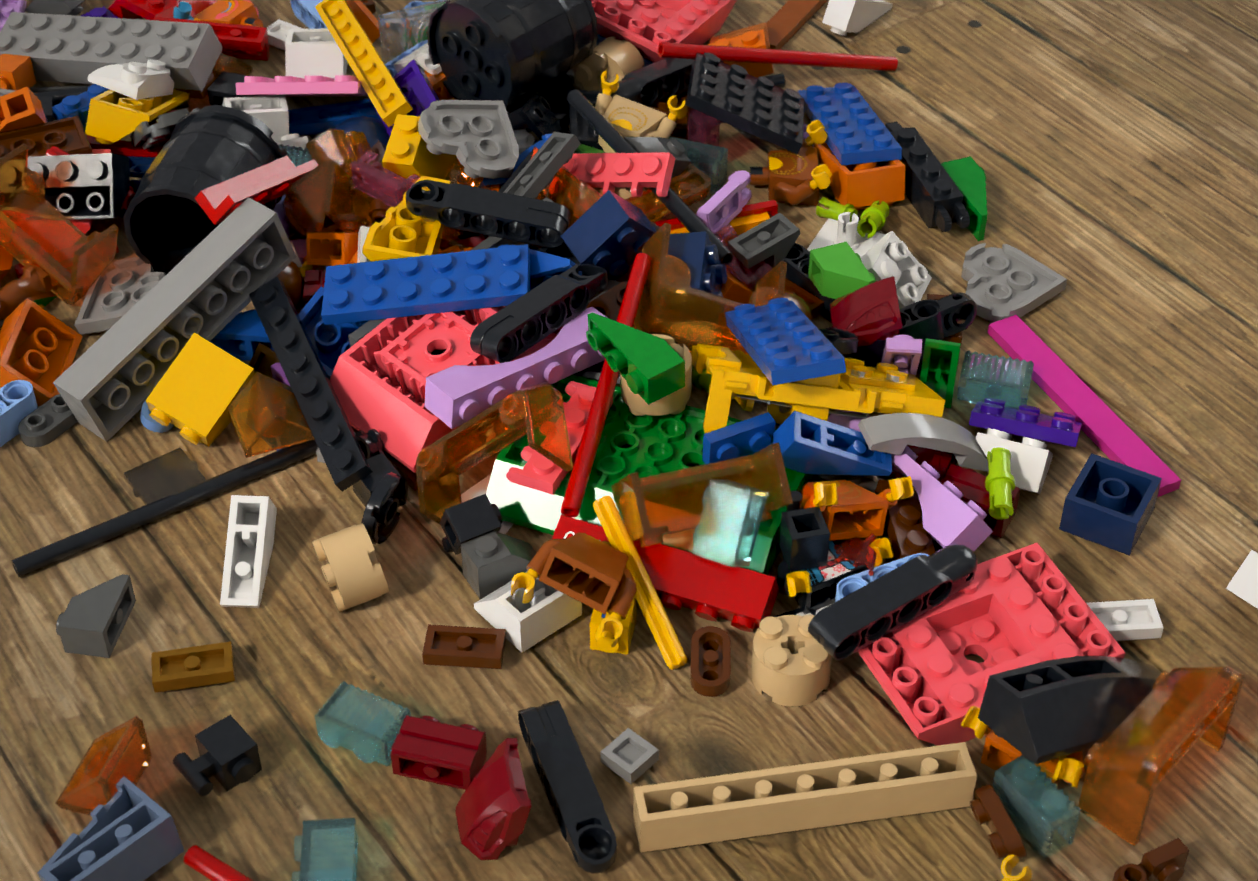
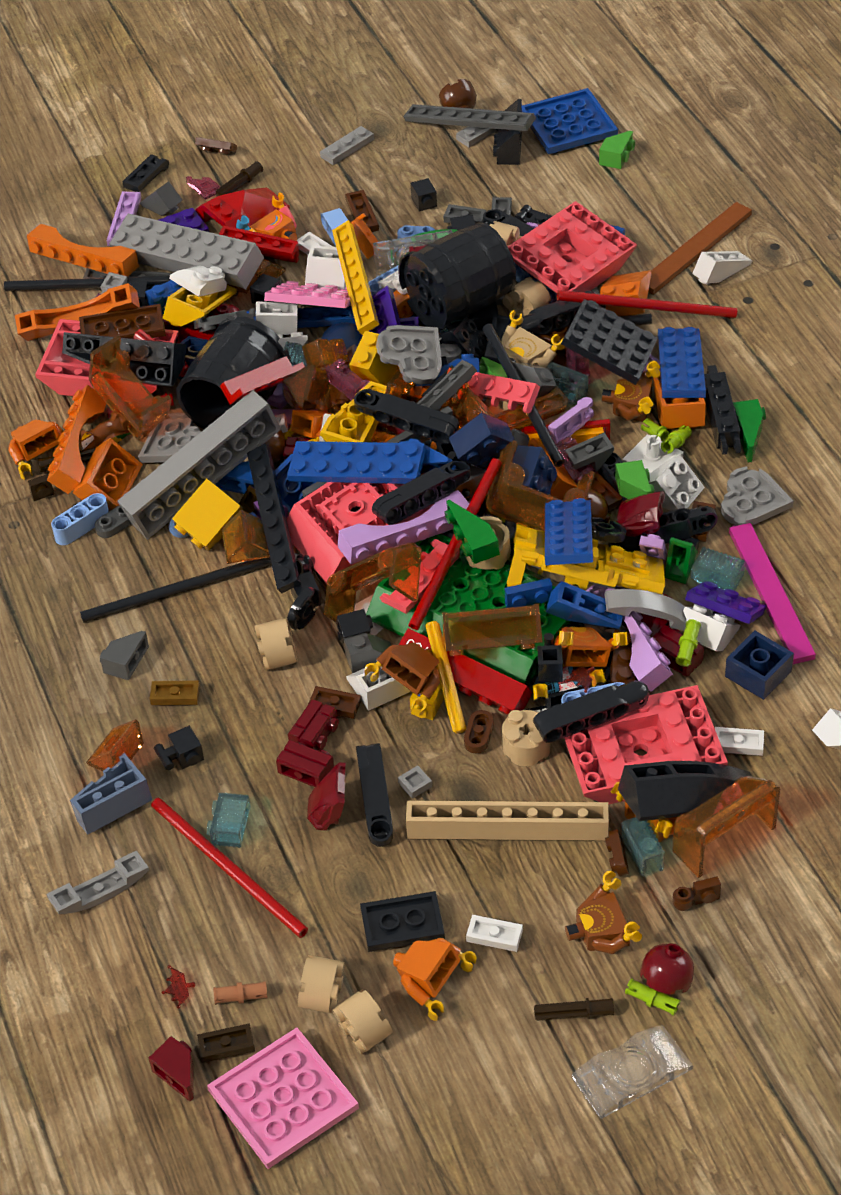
camera: 15 degrees right, 5 degrees up
clear smoke piece [124,448,206,505] -> none
white slope [220,495,277,608] -> none
clear light blue brick [315,681,411,766] -> none
clear light blue brick [692,479,768,567] -> none
none -> dark red brick [288,699,339,751]

